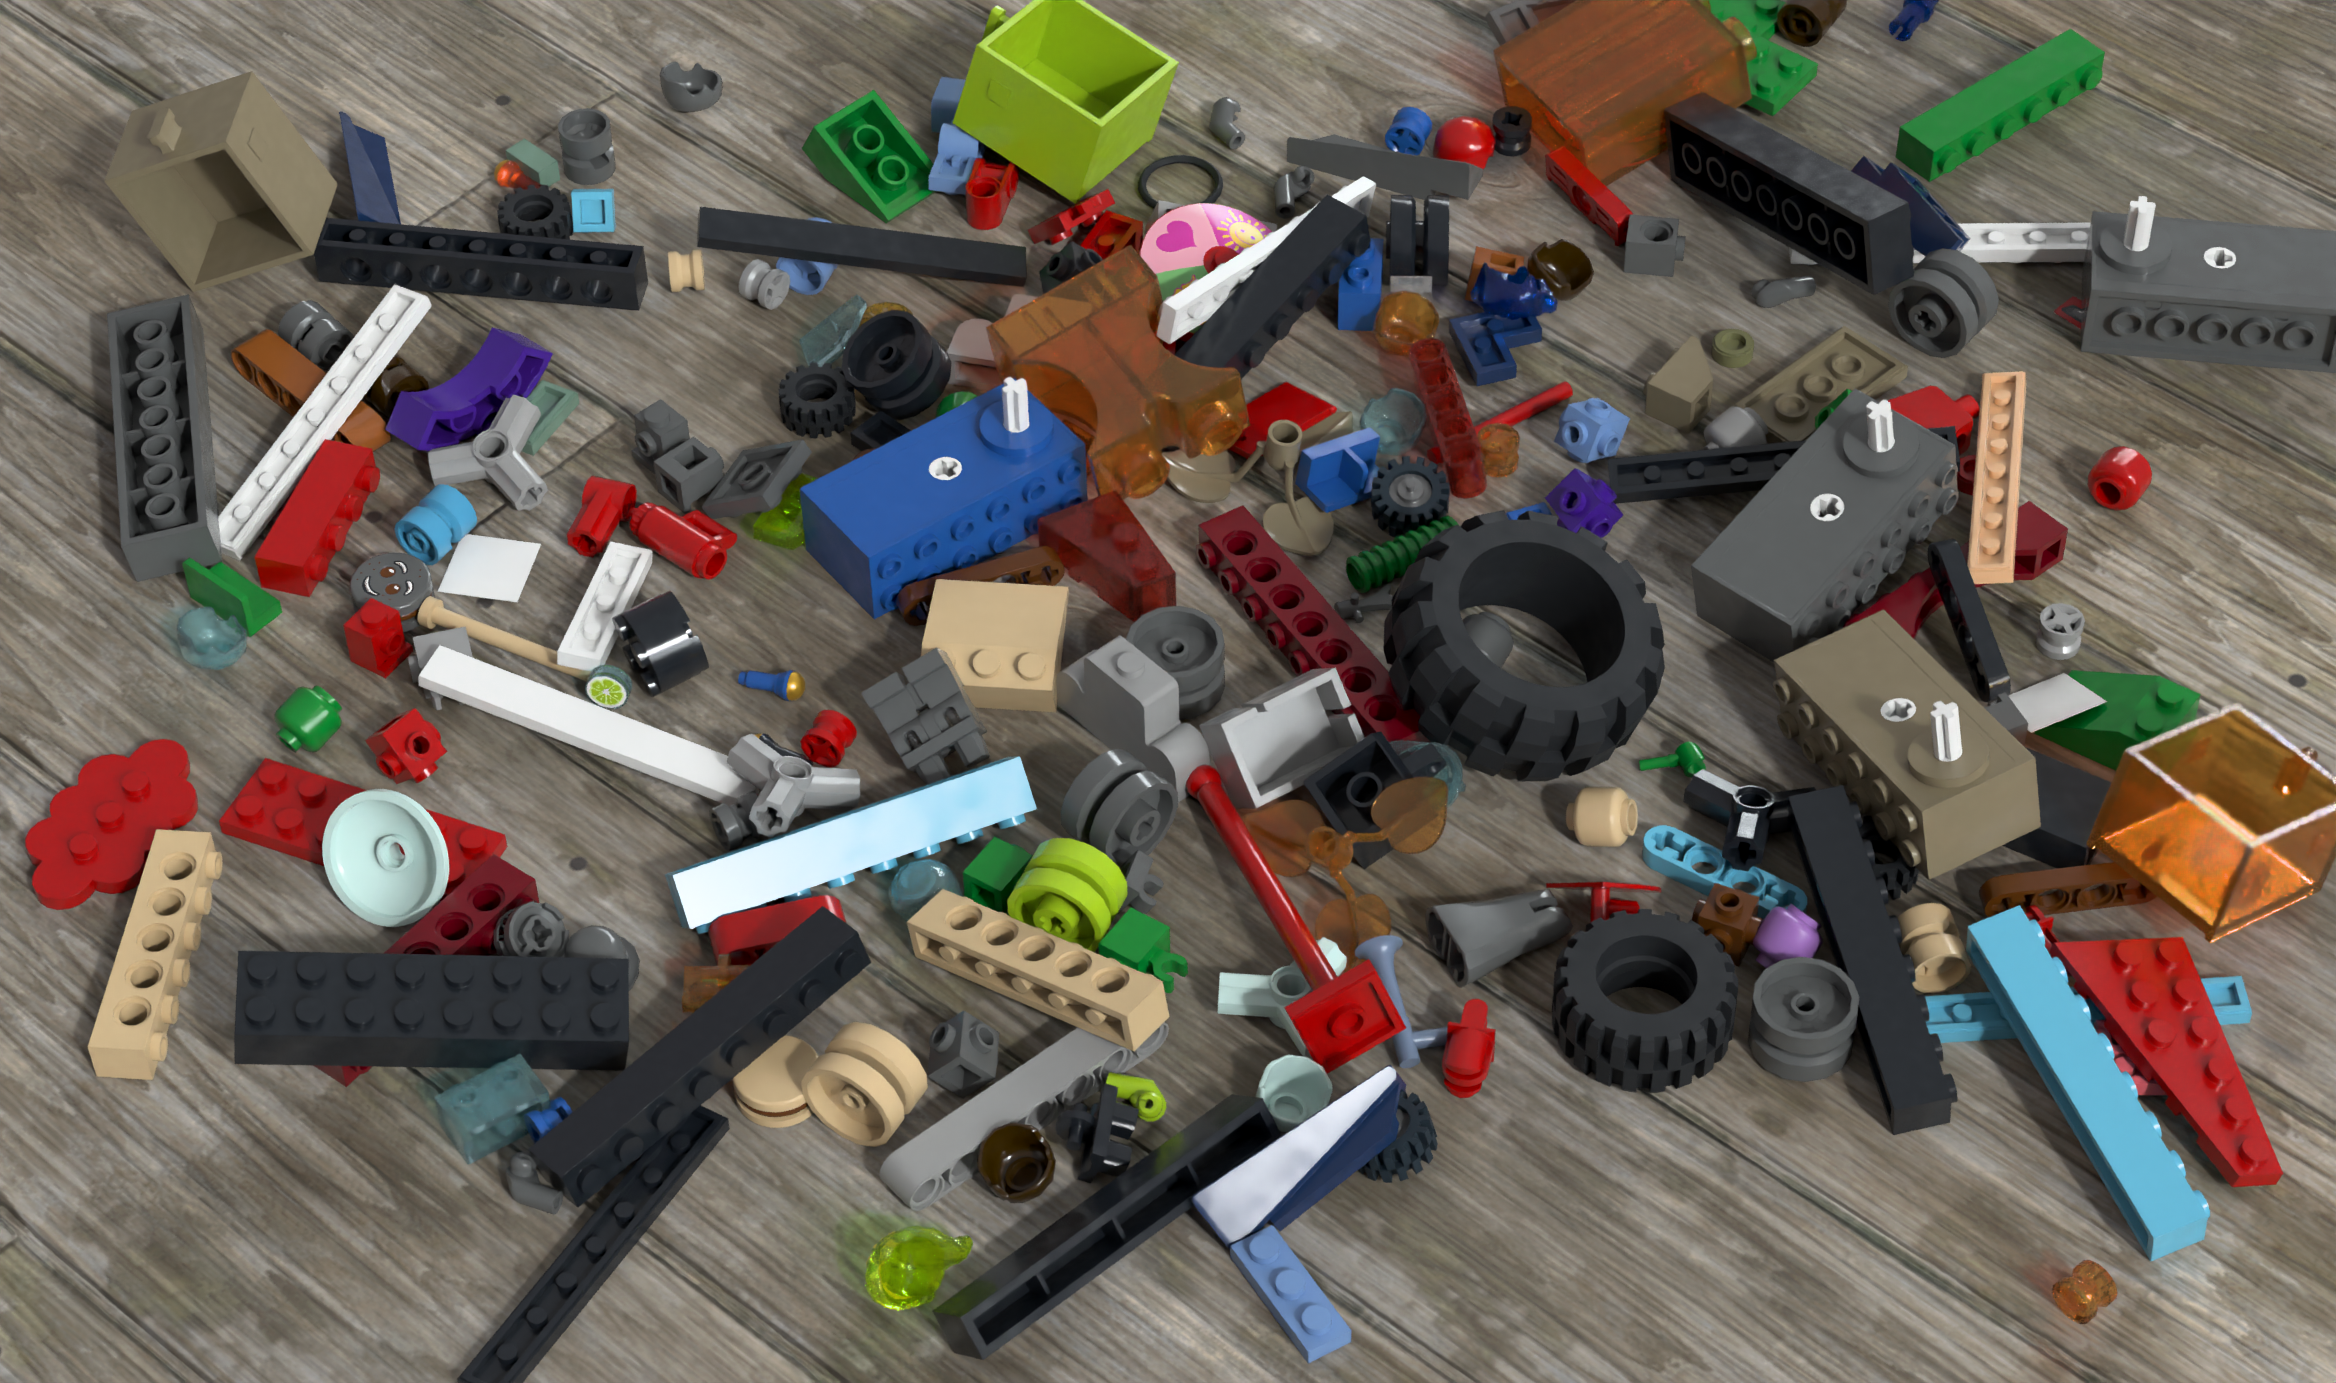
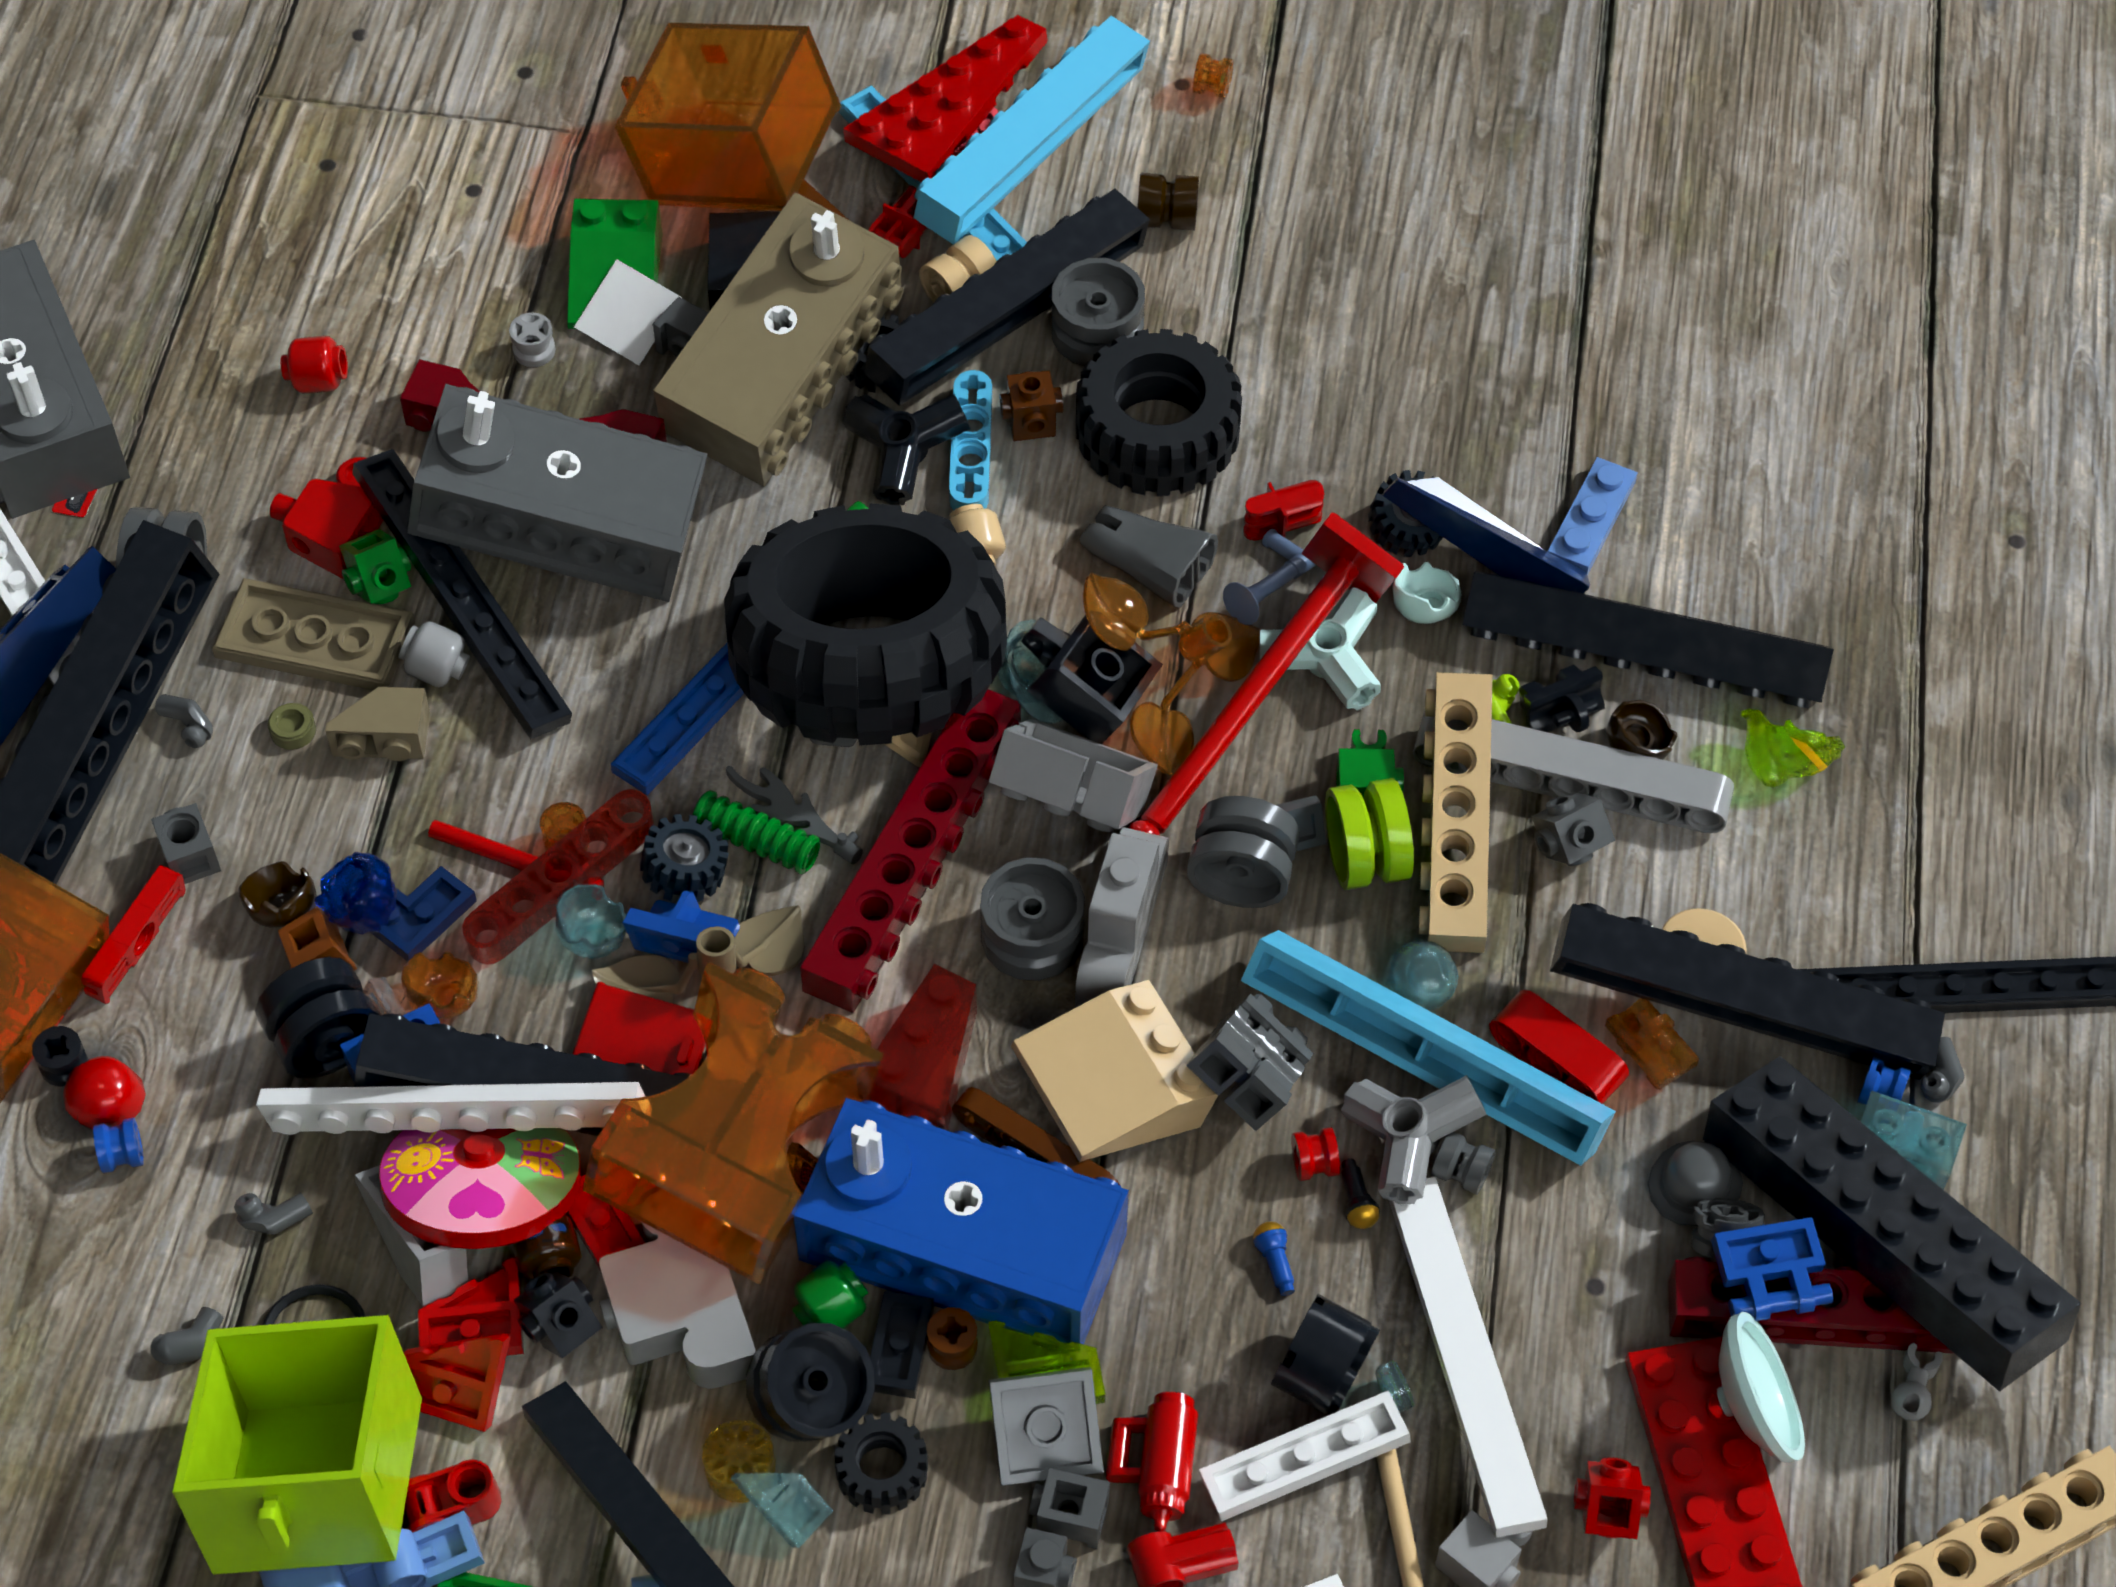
camera: 125 degrees left, 10 degrees up
tan wheel [801,1022,928,1147] -> none
green brick [963,836,1033,915] -> none
dark grey wedge [1287,134,1483,200] -> none
dark purple brick [1545,468,1623,538] -> none
red shield [1546,882,1661,923] -> none
medium blue brick [1554,398,1630,463] -> none
medium lavender head [1753,904,1823,968] -> none
black beam [1927,538,2011,702] -> none
light nougat tile [1967,371,2026,584] -> none
none -> dark brown wheel [1137,173,1199,231]
none -> blue plate [1711,1217,1833,1321]

